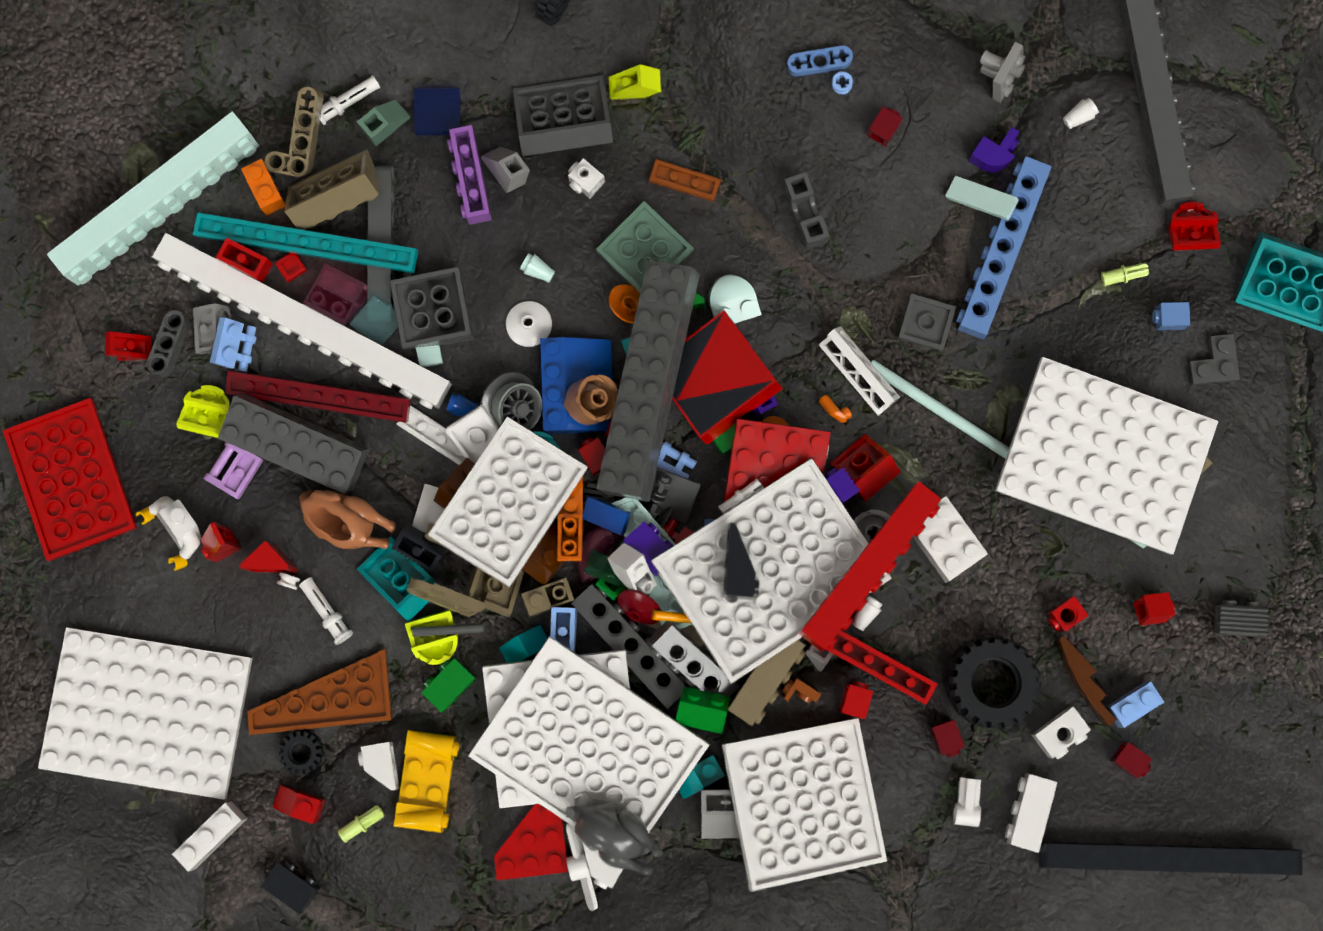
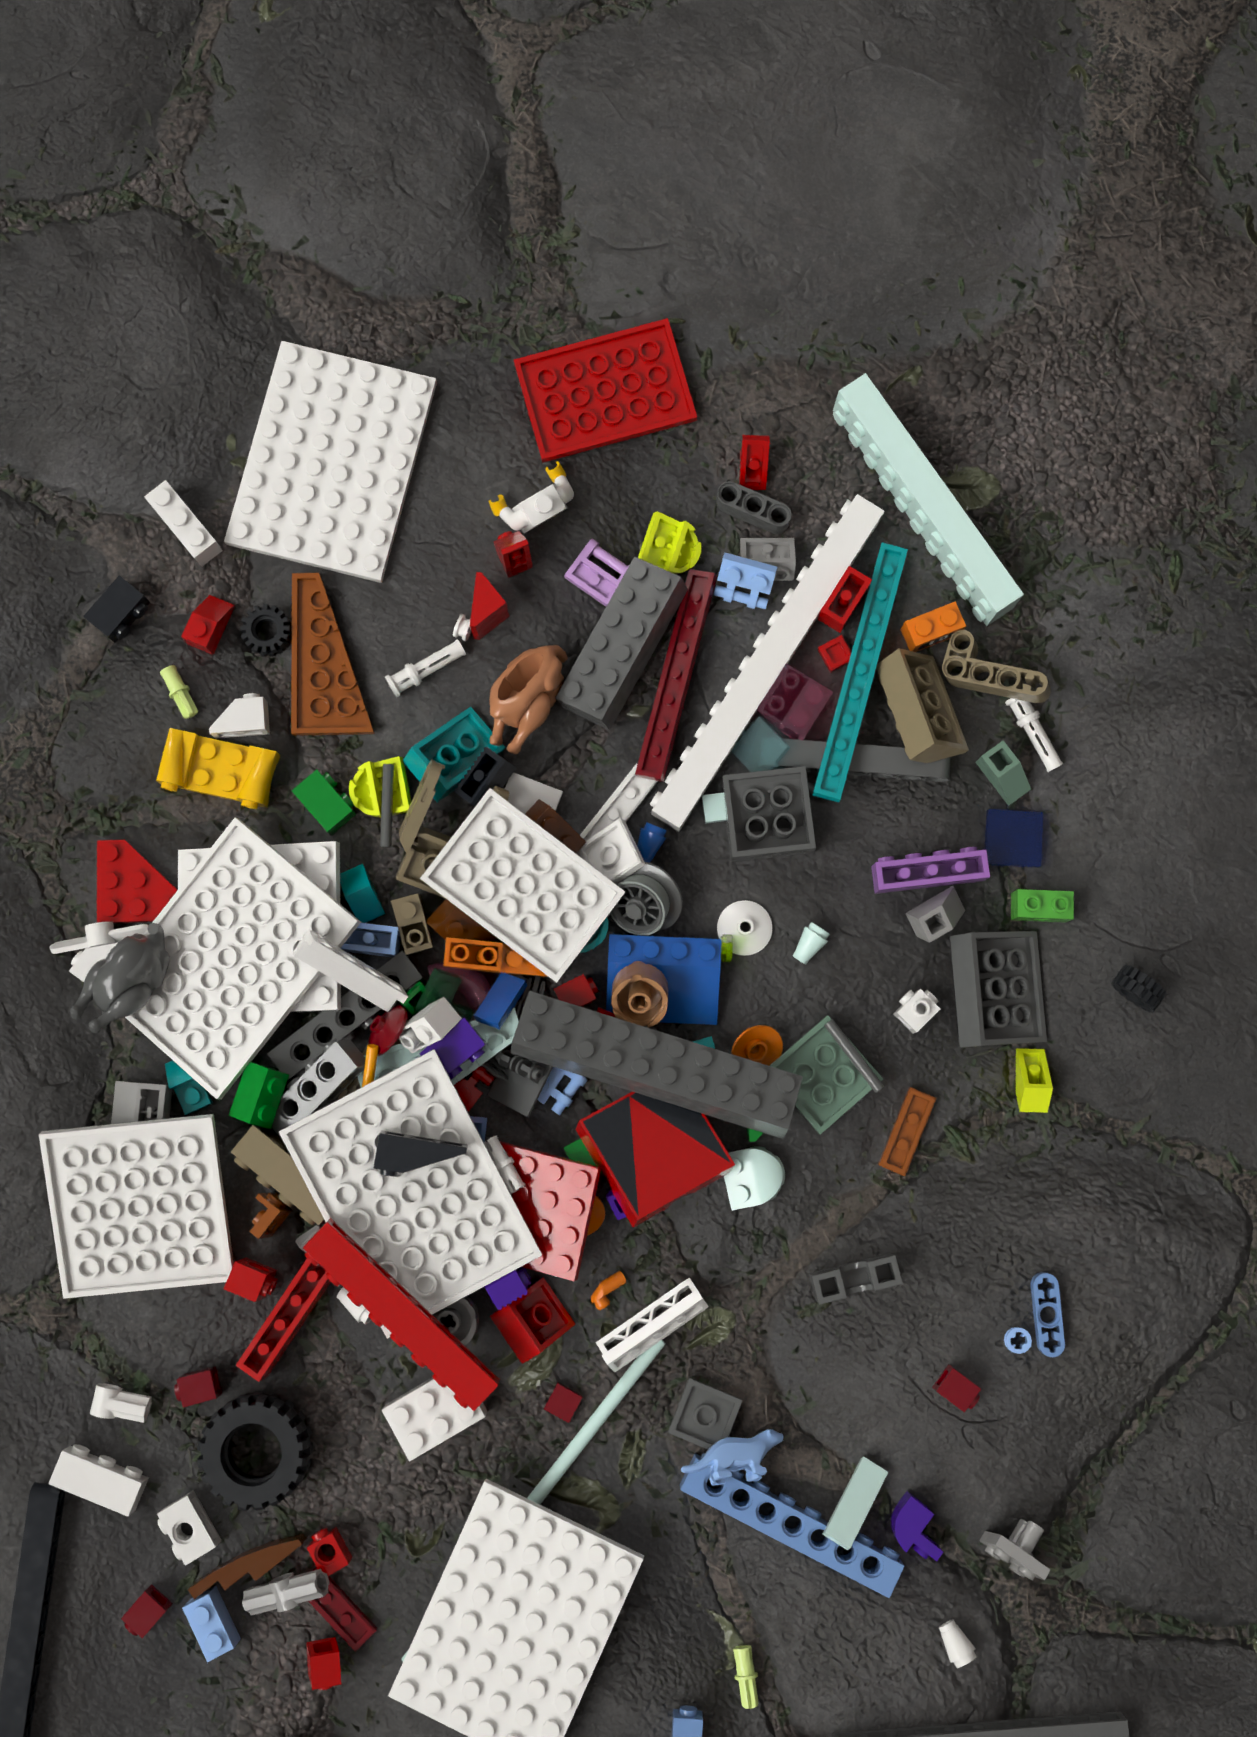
camera: 90 degrees right, 0 degrees up
none -> light grey piece [242,1569,329,1615]
none -> white fence [293,930,408,1012]
none -> dark red tile [308,1567,377,1652]
none -> dark red tile [544,1382,583,1423]
none -> light blue animal [681,1429,783,1486]
none -> clear neon green tile [721,934,733,962]
none -> dark grey bar [824,1019,884,1093]
none -> bright green brick [1011,889,1074,922]

